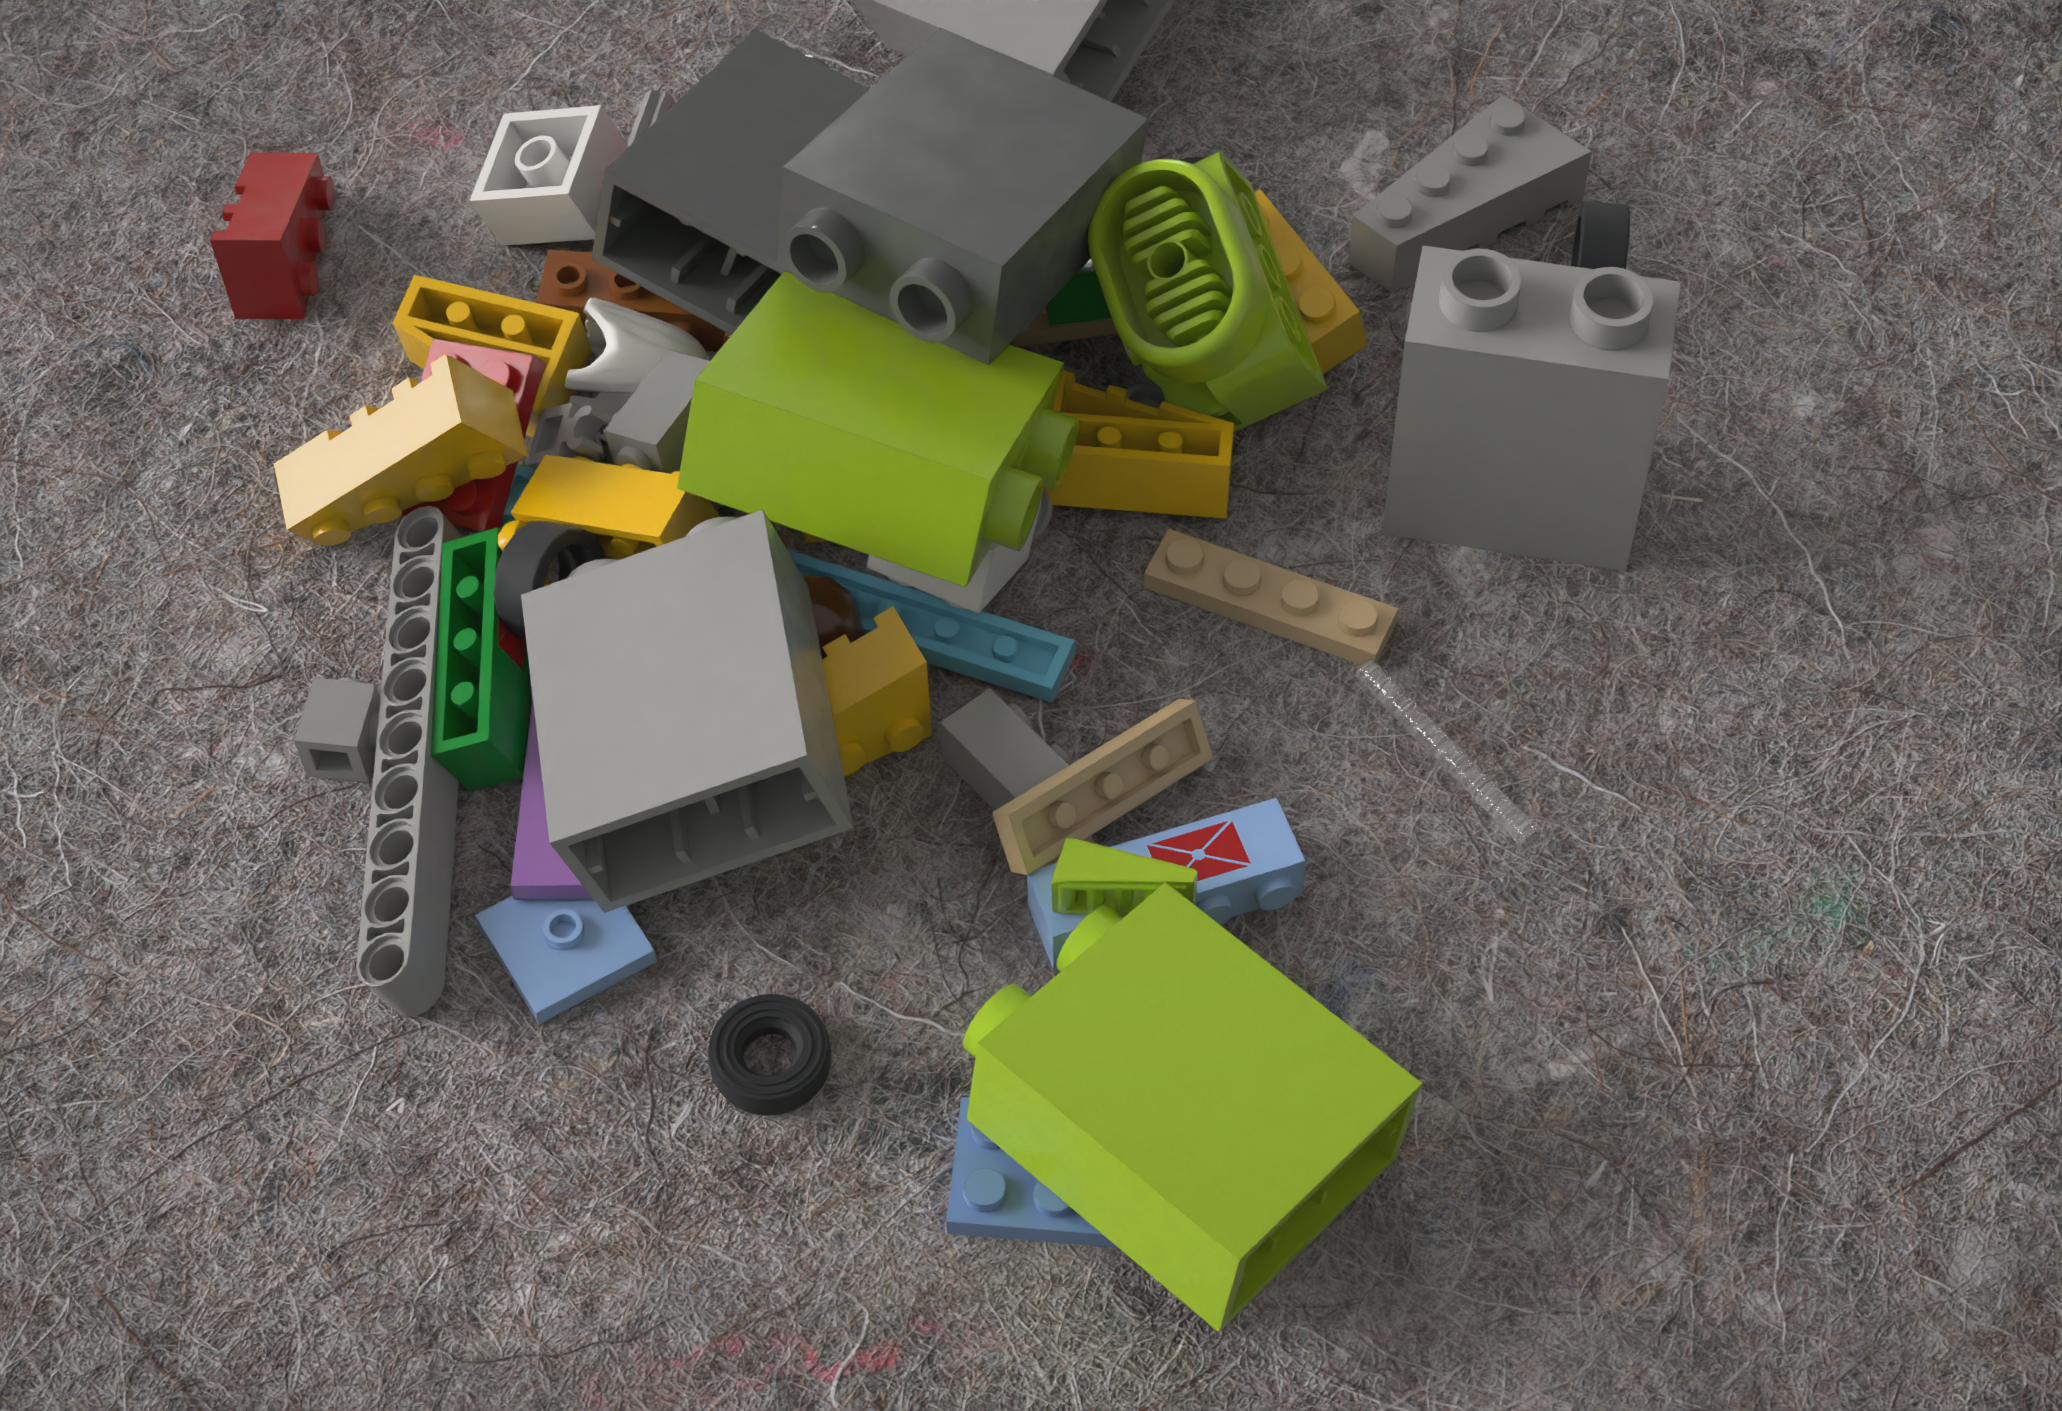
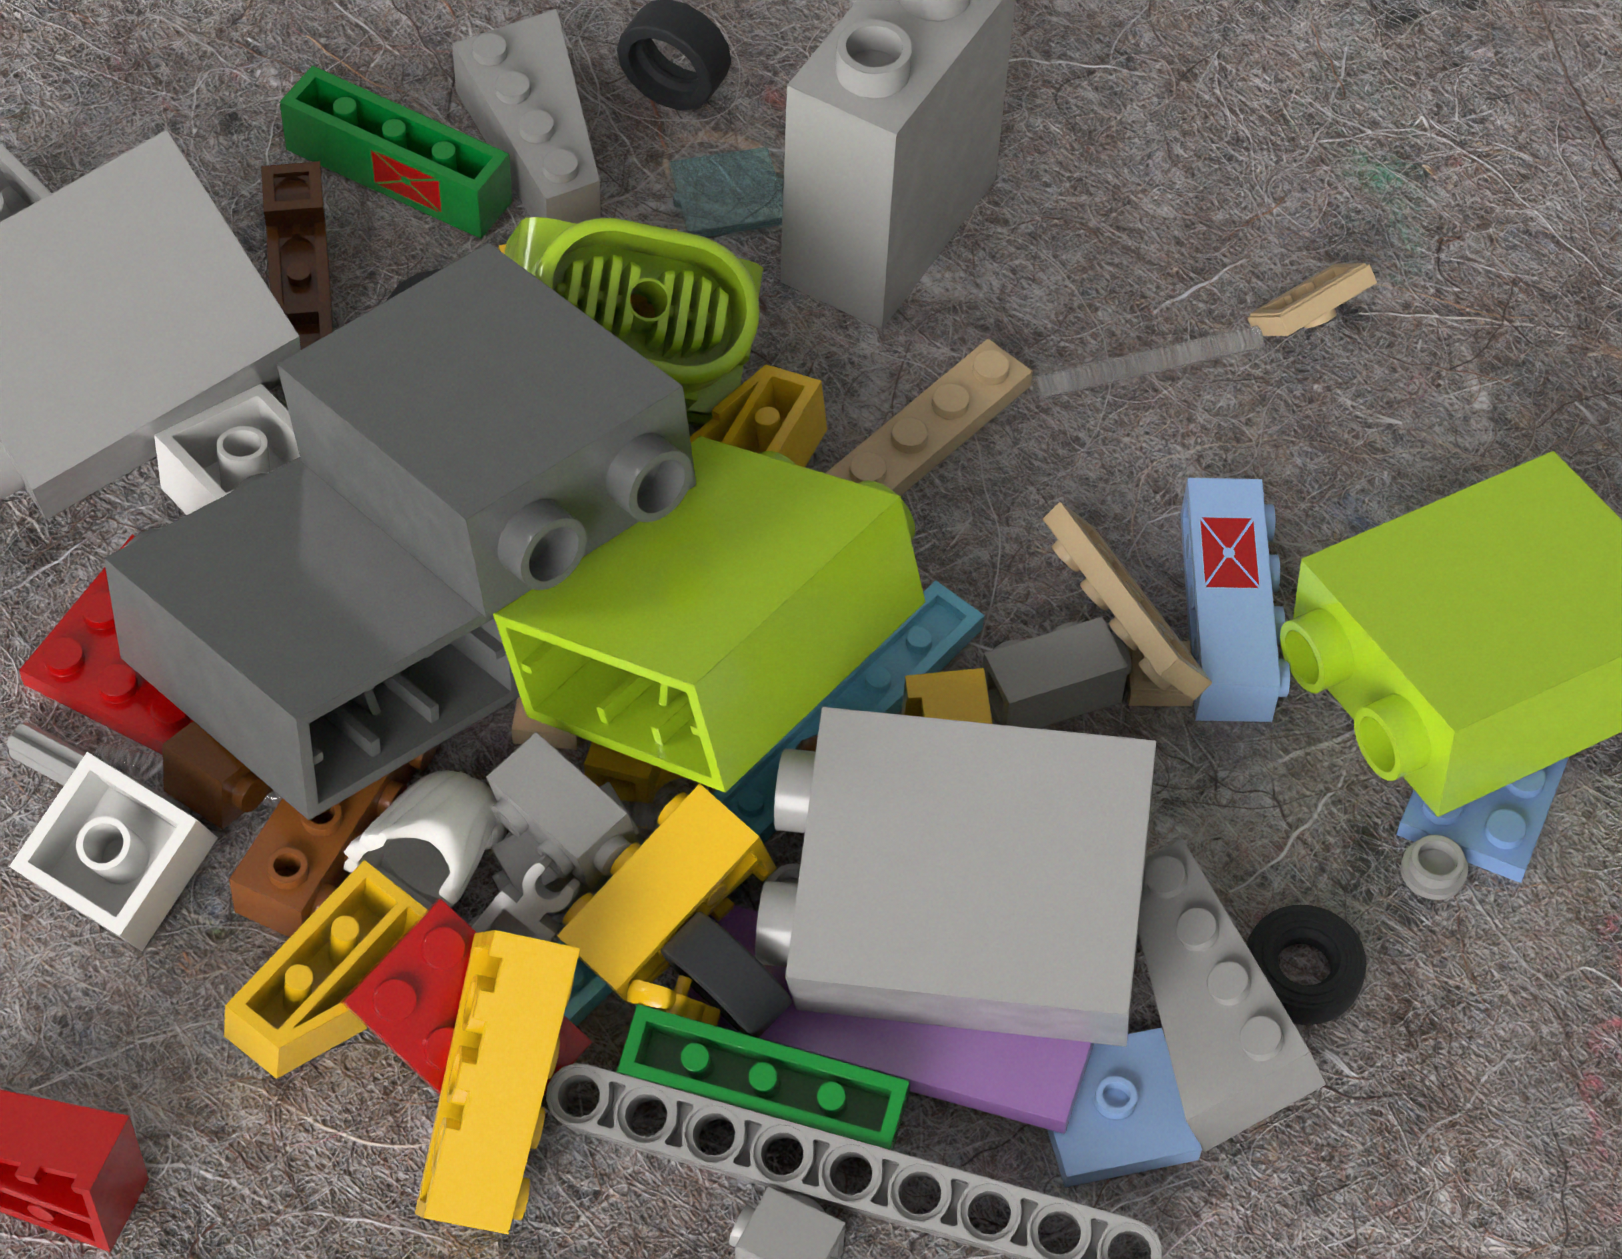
camera: 75 degrees left, 0 degrees up
lime slope [1051,838,1198,916] -> none
none -> reddish brown slope [261,161,333,350]
none -> green brick [279,65,512,239]
none -> light grey wedge [1138,838,1326,1152]
none -> tan plate [1247,263,1377,336]
none -> light grey plate [1400,835,1468,900]

